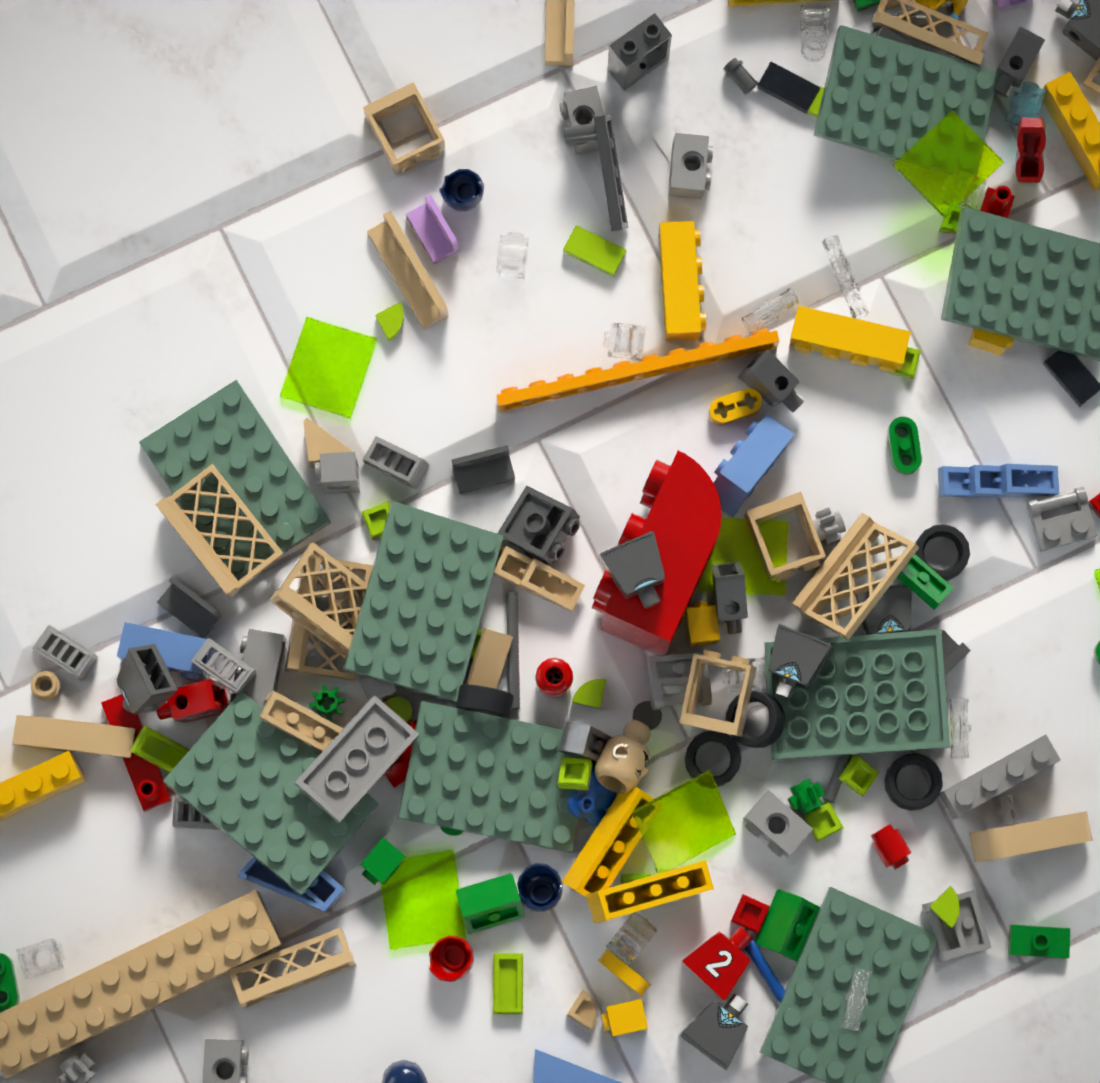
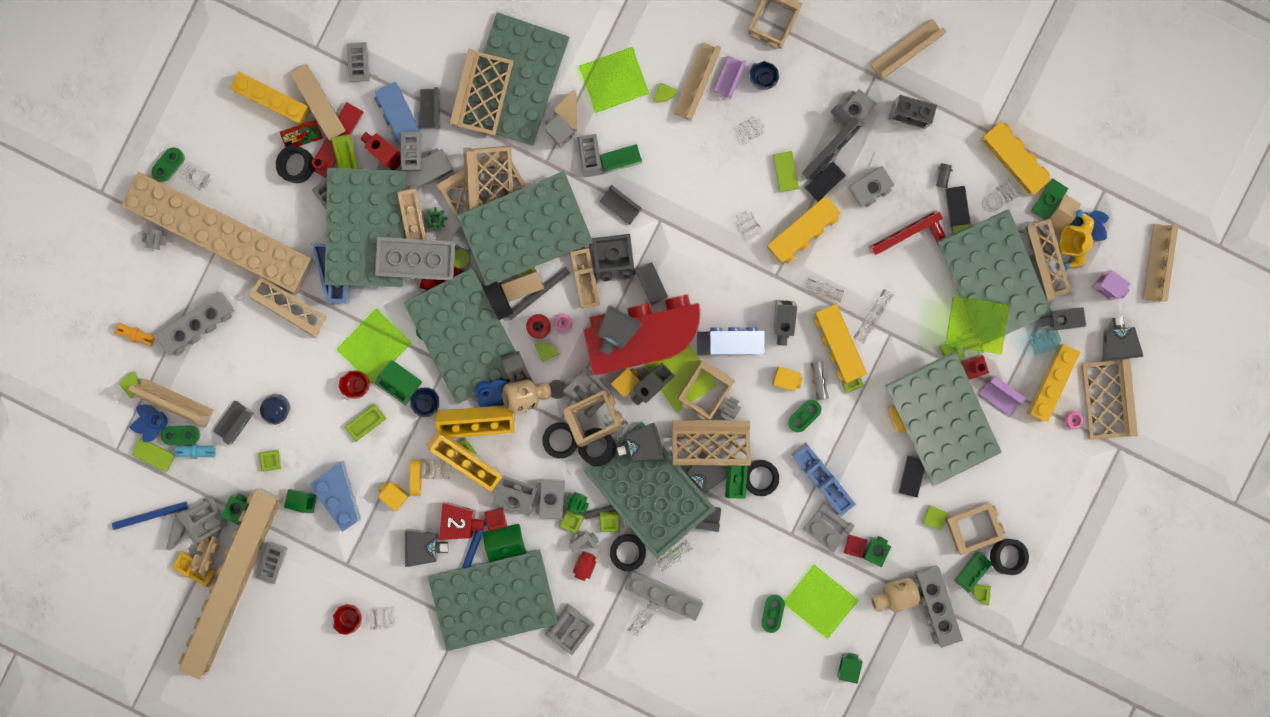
camera: 55 degrees right, 10 degrees up
tan plate [31,671,61,701] -> none
dark grey torso [117,644,178,714] -> none
green brick [360,837,407,885] -> none
lime tile [361,501,390,540] -> none
light orange plate [496,329,780,412] -> none
lime tile [558,757,593,790] -> none
tan tile [567,990,596,1031] -> none
clear neon green piece [632,770,736,874] -> none
yellow beam [709,388,762,426] -> none
clear pin [840,968,872,1032] -> none
lime tile [929,886,960,928] -> none
tan beam [969,811,1093,862] -> none
green plate [1008,925,1071,959] -> none
red brick [1015,118,1046,183] -> none
none -> black tyre [276,145,315,184]
none -> tile [280,120,323,148]
none -> light grey brick [492,475,537,516]
none -> bright pink plate [554,314,572,332]
none -> light grey bracket [569,531,599,552]
none -> green panel [600,144,642,174]
none -> dark grey panel [635,262,668,305]
none -> yellow brick [772,366,803,391]
none -> black tile [805,162,846,202]
none -> light grey pin [811,361,829,400]
none -> red piece [869,211,946,255]
none -> lavender panel [979,376,1026,416]

